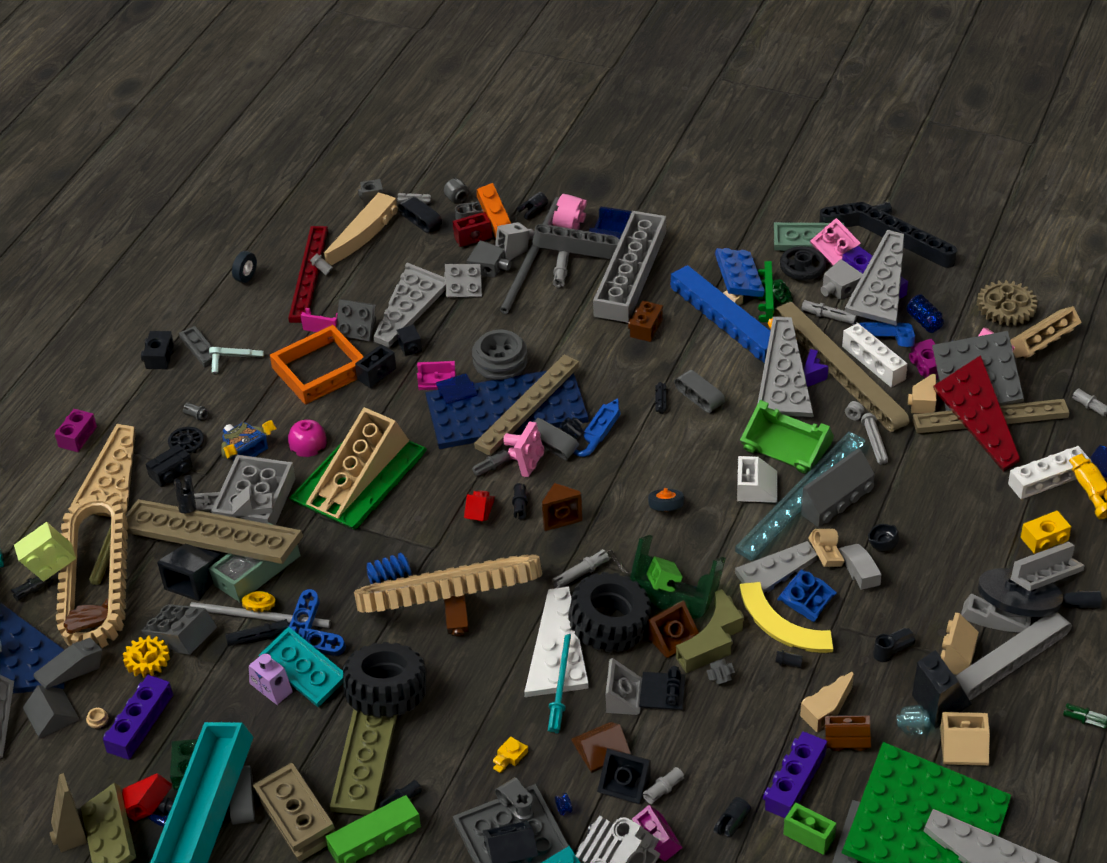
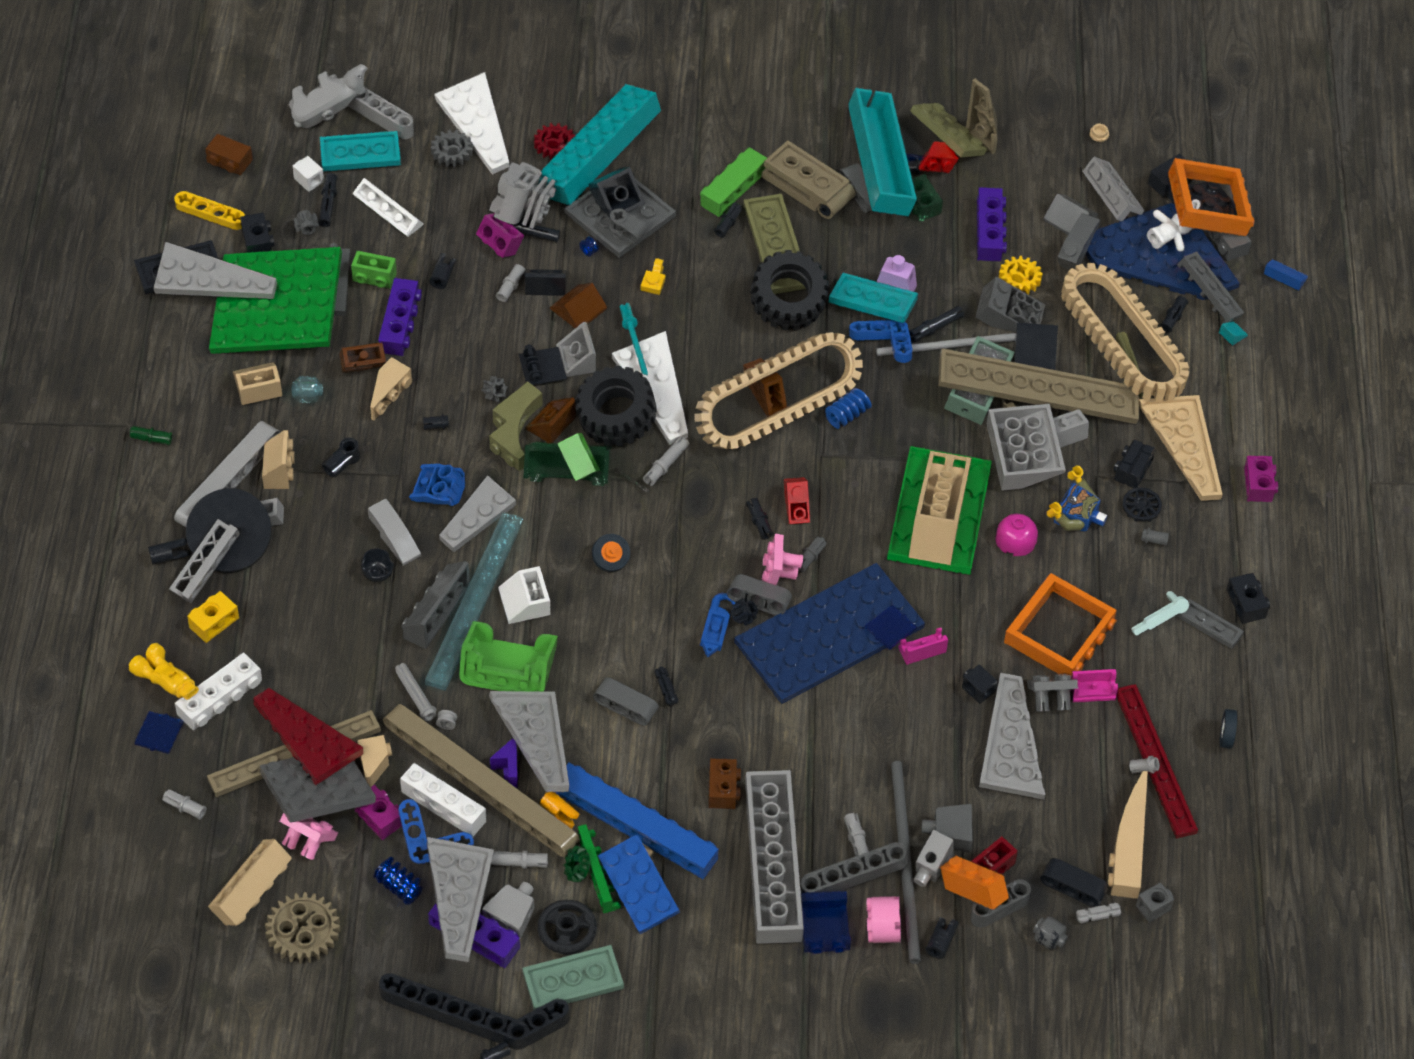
camera: 155 degrees right, 10 degrees up
yellowish green brick [14,522,76,582] -> none
reddish brown animal [63,599,108,634] -> none
tan plate [86,708,109,728] -> none
black hinge [174,475,197,514] -> none
light grey slope [232,485,273,517] -> none
yellow gear [242,591,275,612] -> none
black brick [355,344,396,388] -> none
light grey hinge [444,264,482,297] -> none
dark grey wheel [472,330,528,380] -> none
dark tan plate [474,355,579,456] -> none
reddish brown slope [542,483,582,531] -> none
light yellow tile [740,582,833,653] -> none
tan plate [808,529,844,567] -> none
bright pink plate [810,218,861,266] -> none
black slope [912,650,972,729] -> none

